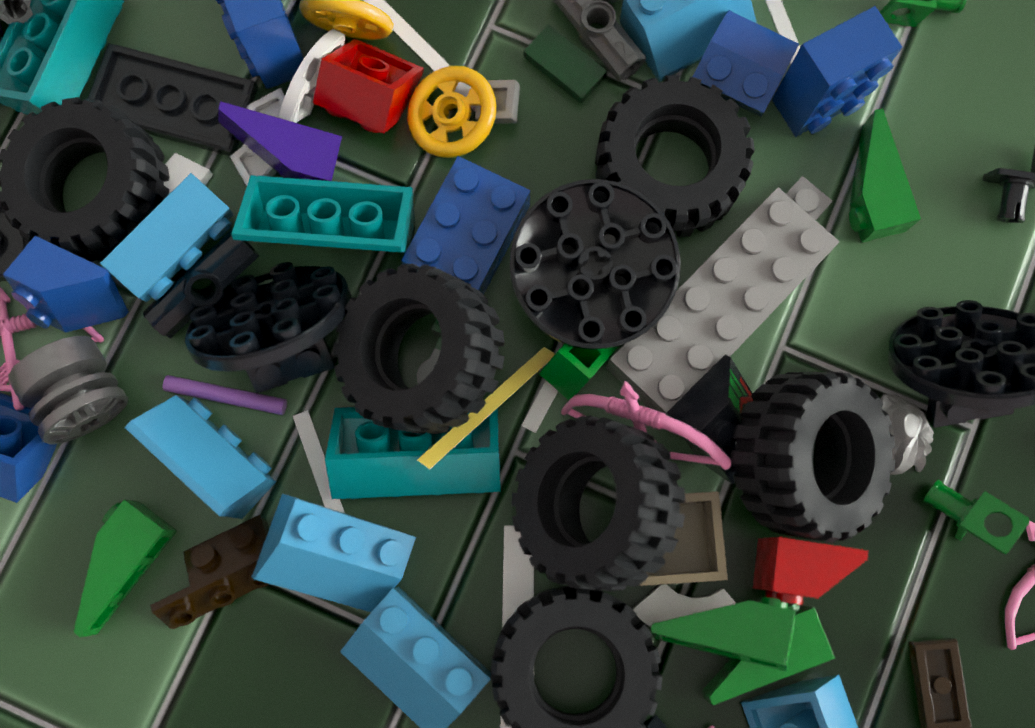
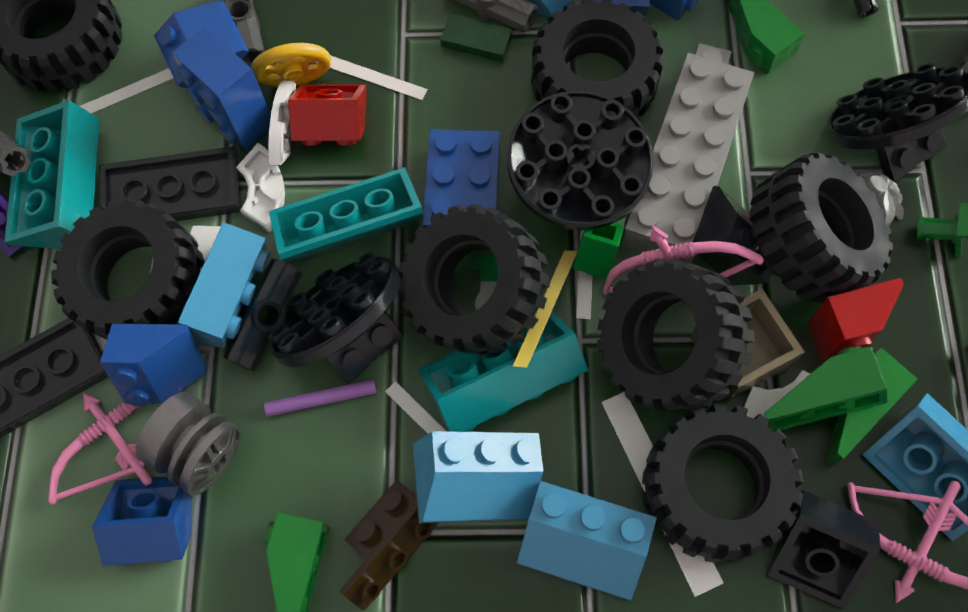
camera: 20 degrees left, 10 degrees down
dark azure slope [125,395,276,519] -> none
dark purple slope [218,101,342,181] -> none
yellow plate [407,66,496,158] -> none
light grey plate [475,80,520,123] -> none

